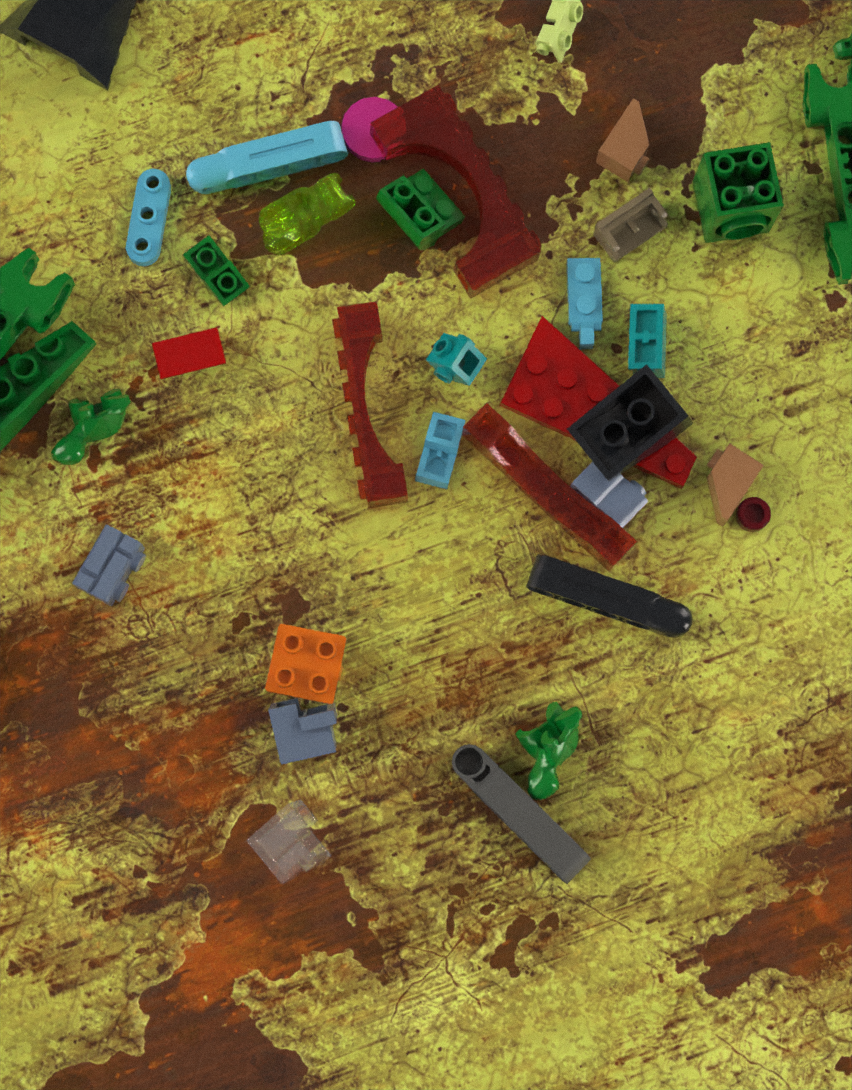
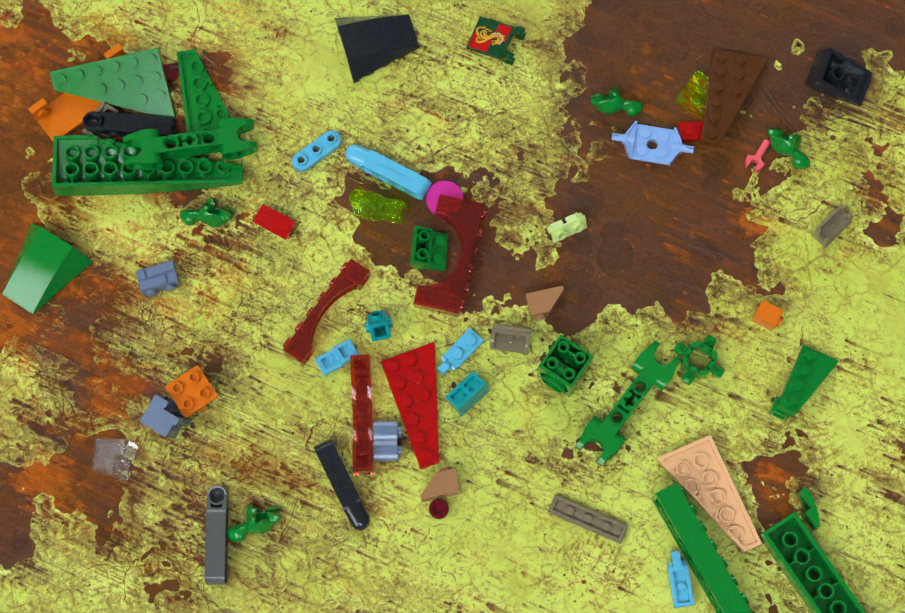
camera: 50 degrees right, 5 degrees down
green slope [183,235,250,307] -> none
black slope [567,364,693,481] -> none

